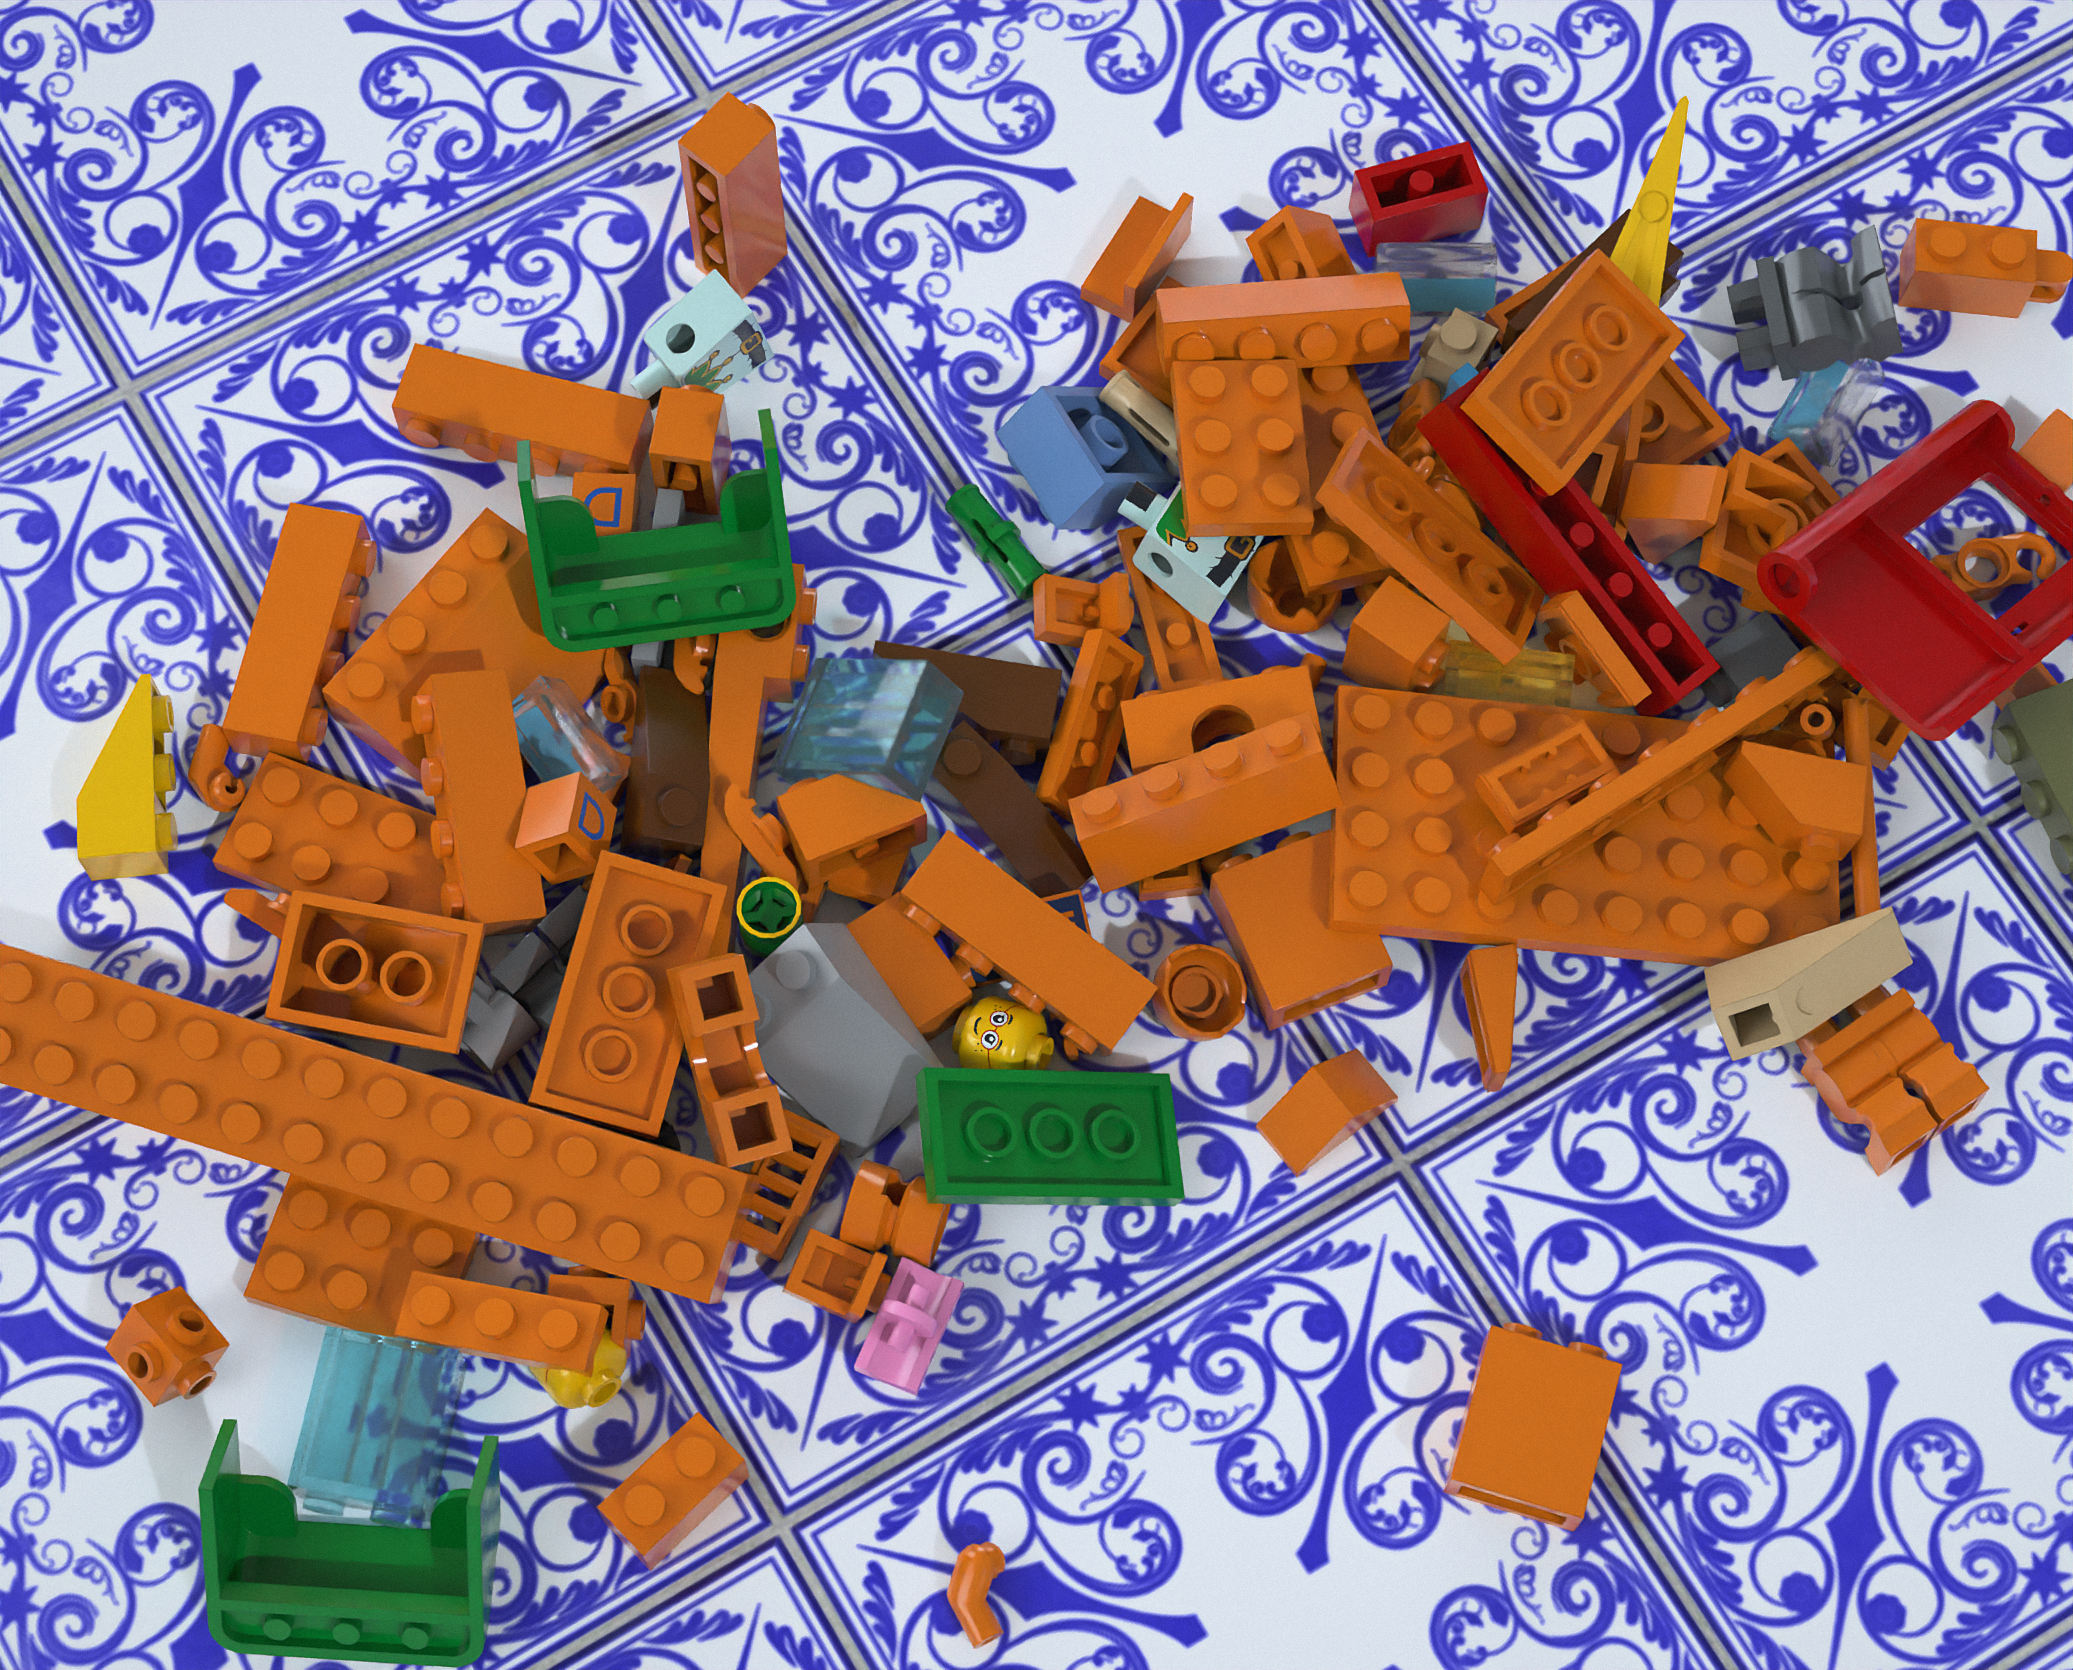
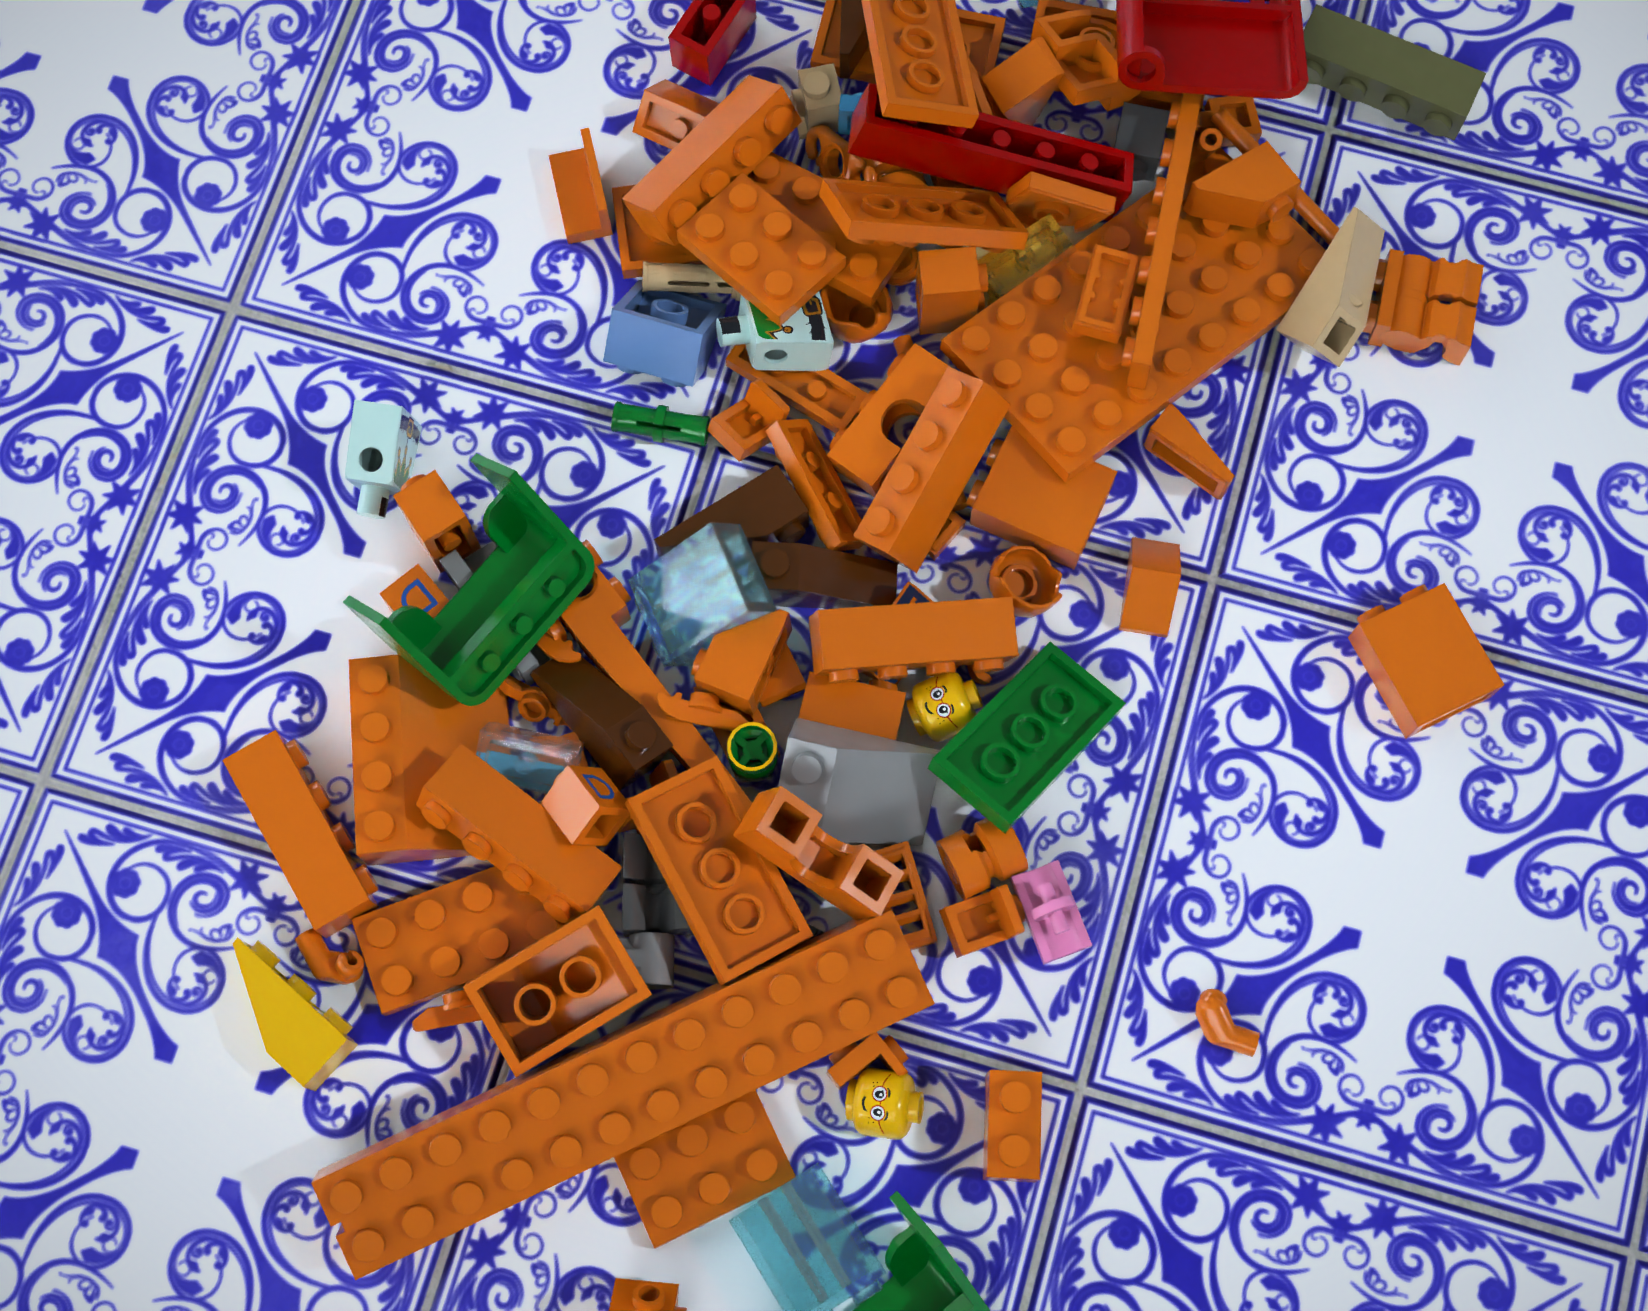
camera: 40 degrees left, 5 degrees up
orange brick [391,343,654,480] -> none
orange plate [394,1270,609,1378] -> none
orange brick [677,92,788,299] -> none
clear slope [1373,242,1497,317] -> none

